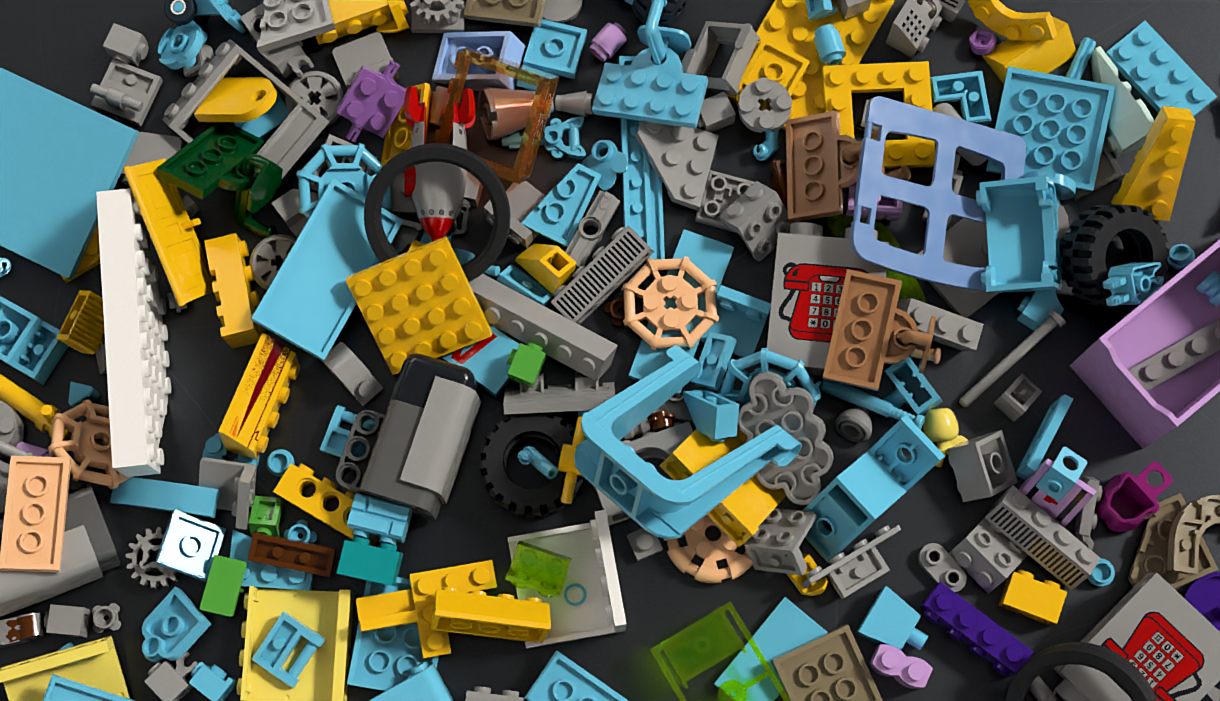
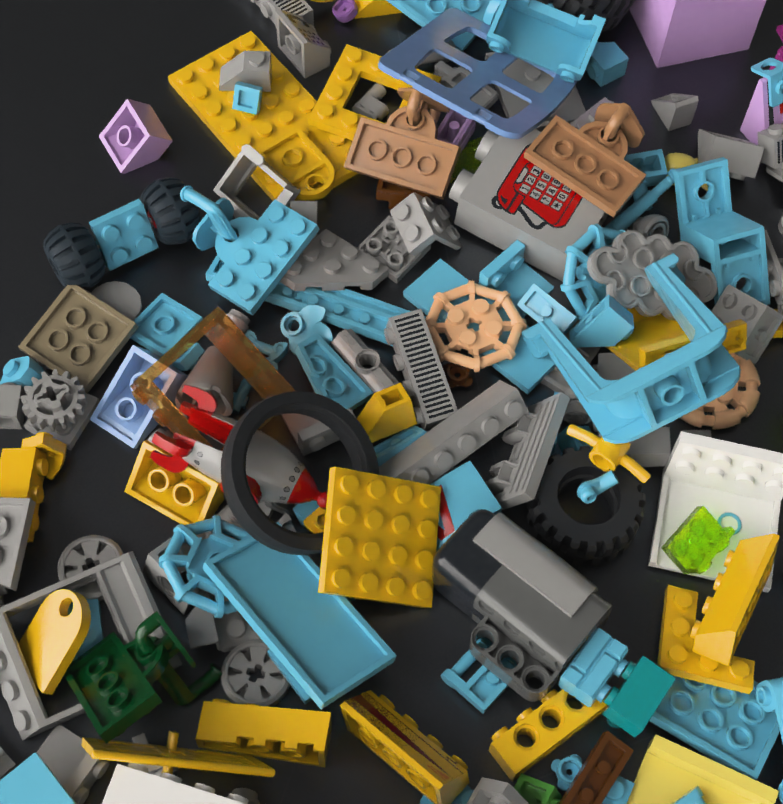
camera: 70 degrees left, 15 degrees down
light grey brick [260,41,314,79] -> none
medium azure plate [266,449,295,477] -> none
light grey brick [322,342,383,406] -> none
light grey bracket [332,32,399,90] -> none
medium lavender plate [336,60,407,142] -> none
yellow panel [356,589,418,632] -> none
bright green brick [507,342,546,388] -> none
lavender brick [589,22,627,62] -> none
light grey plate [738,77,792,133] -> none
medium azure arm [753,130,779,161] -> none
medium azure brick [813,24,846,66] -> none
medium azure brick [930,71,991,126] -> none
light grey bar [959,309,1066,407] -> none
medium azure tile [1016,394,1073,480] -> none

